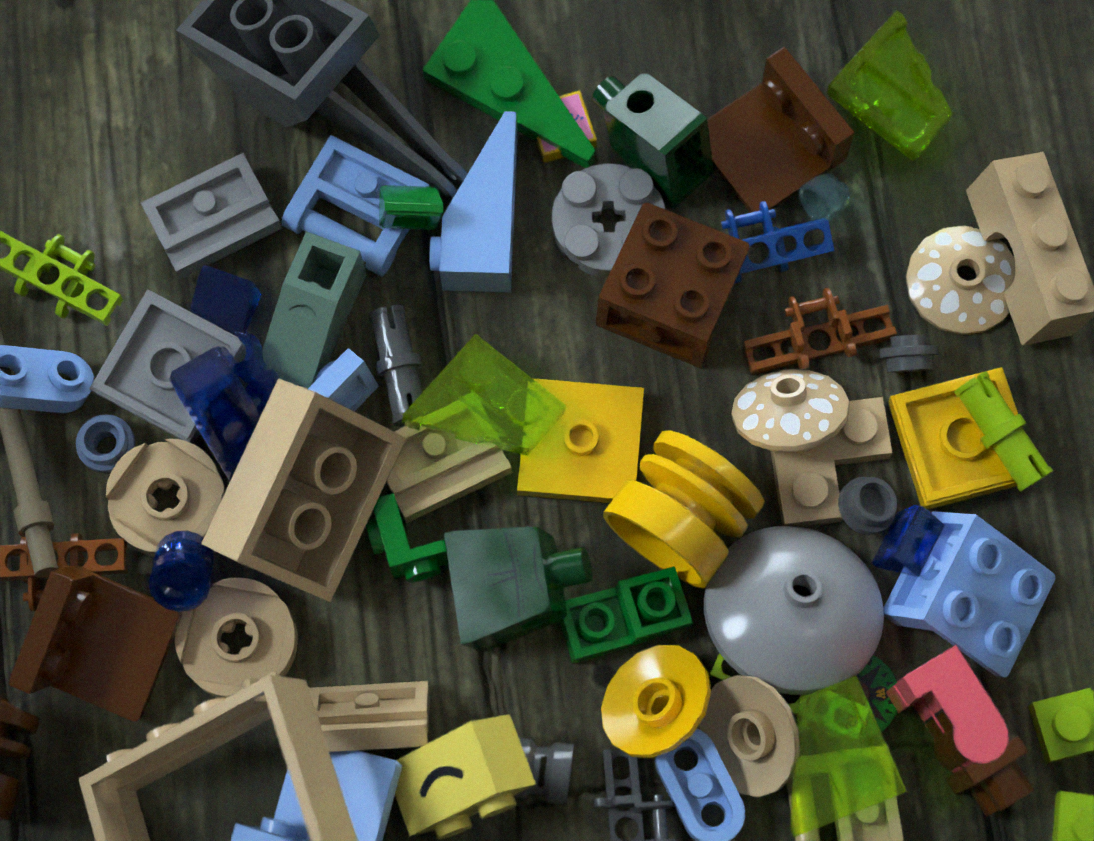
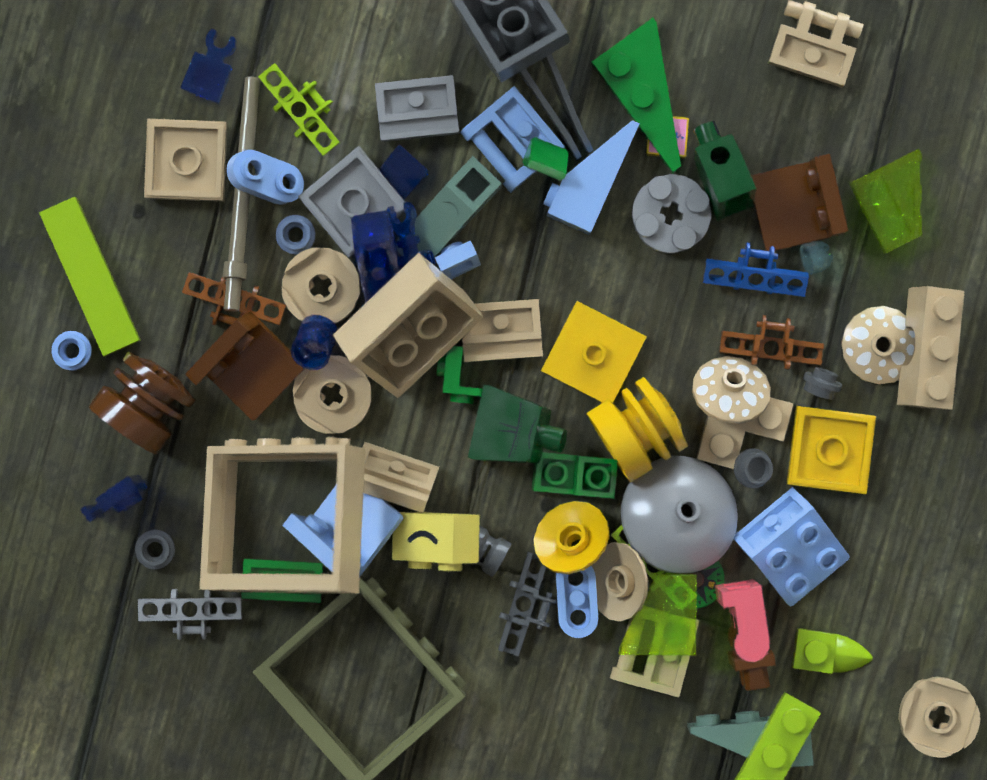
camera: 20 degrees right, 15 degrees up
dark grey pin [368,305,429,426] -> none
clear neon green wing [402,334,566,456] -> none
reddish brown bracket [595,202,749,369] -> none
clear blue slope [872,505,945,577] -> none
lime pin [954,371,1053,492] -> none

